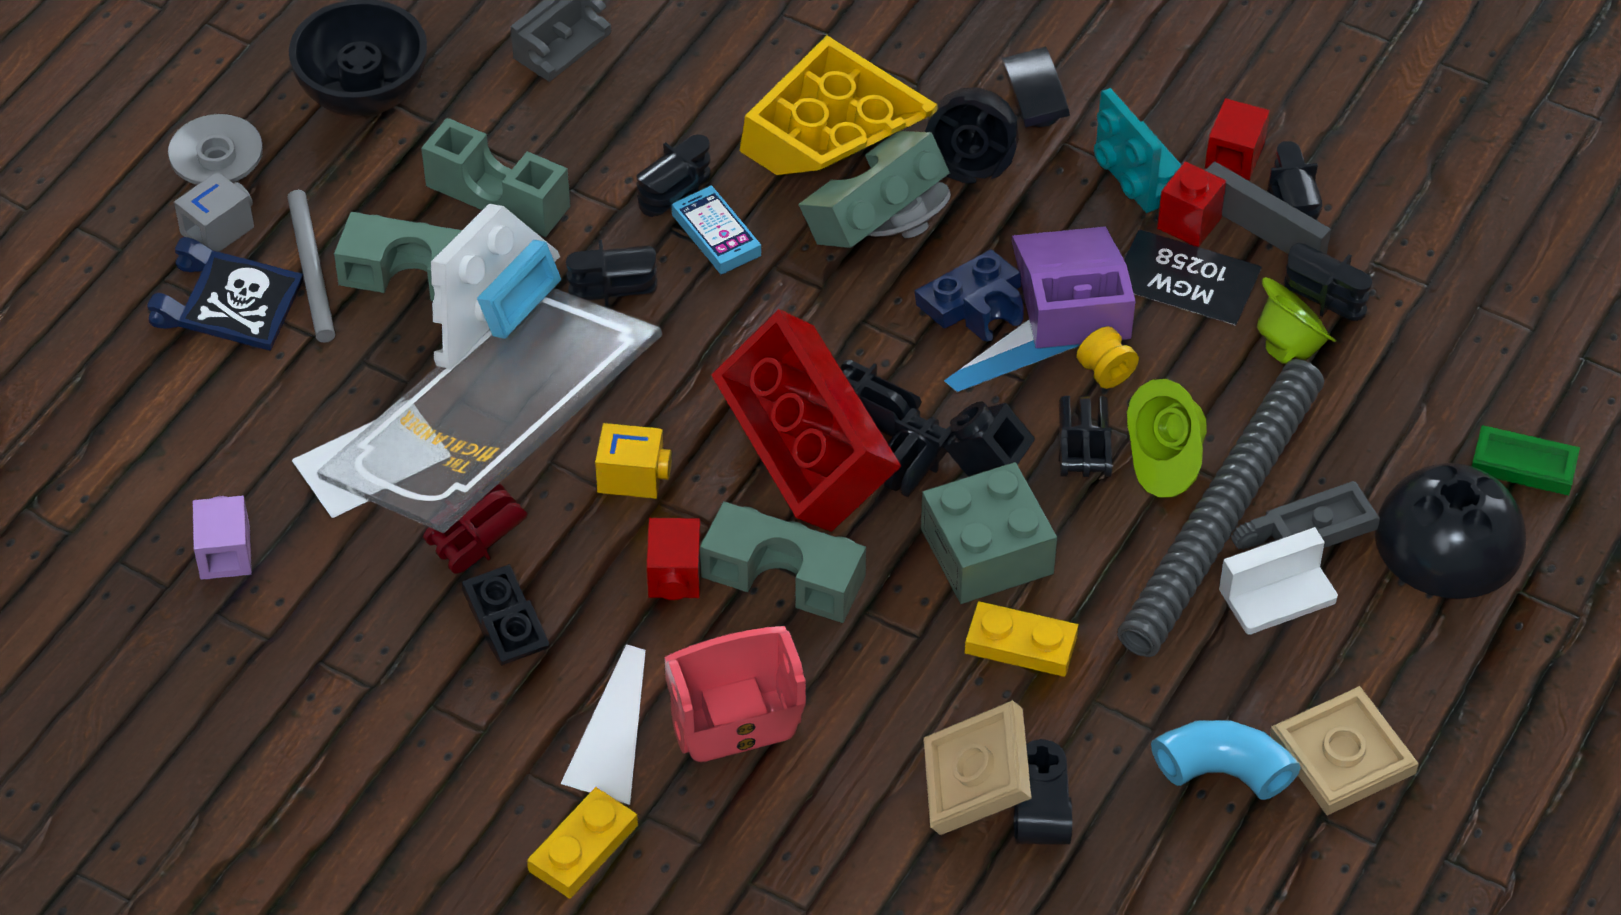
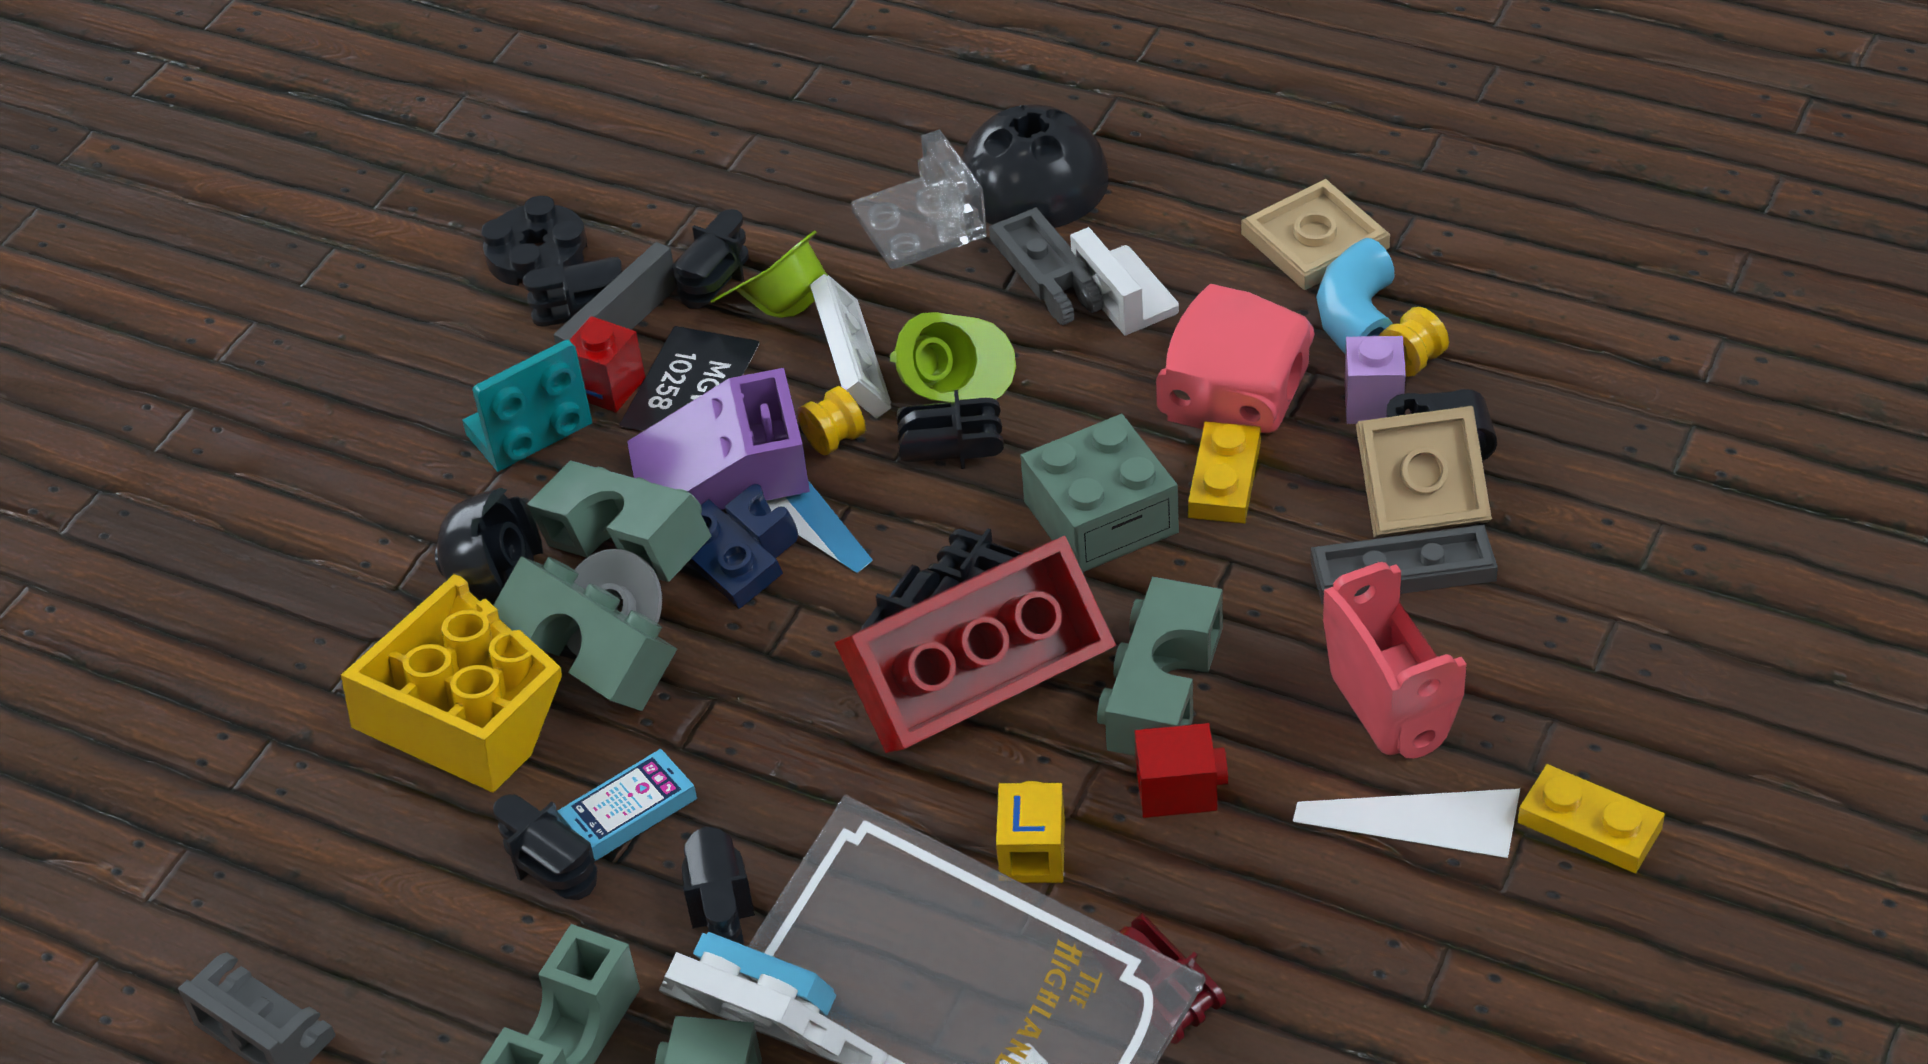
camera: 90 degrees left, 5 degrees down
black slope [462,564,550,666] -> none
black brick [943,401,1035,477] -> none
black slope [1002,47,1070,127] -> none
dark grey piece [1117,359,1324,657] -> none
red brick [1205,98,1270,180] -> none
green tile [1472,425,1580,496] -> none
none -> black plate [481,196,587,286]
none -> sand green arch [527,460,712,582]
none -> white tile [810,274,891,419]
none -> clear bracket [851,129,987,269]
none -> coral piece [1156,284,1315,433]
none -> dark grey tile [1310,525,1498,604]
none -> lavender brick [1344,336,1406,424]
none -> yellow wheel [1379,307,1449,376]

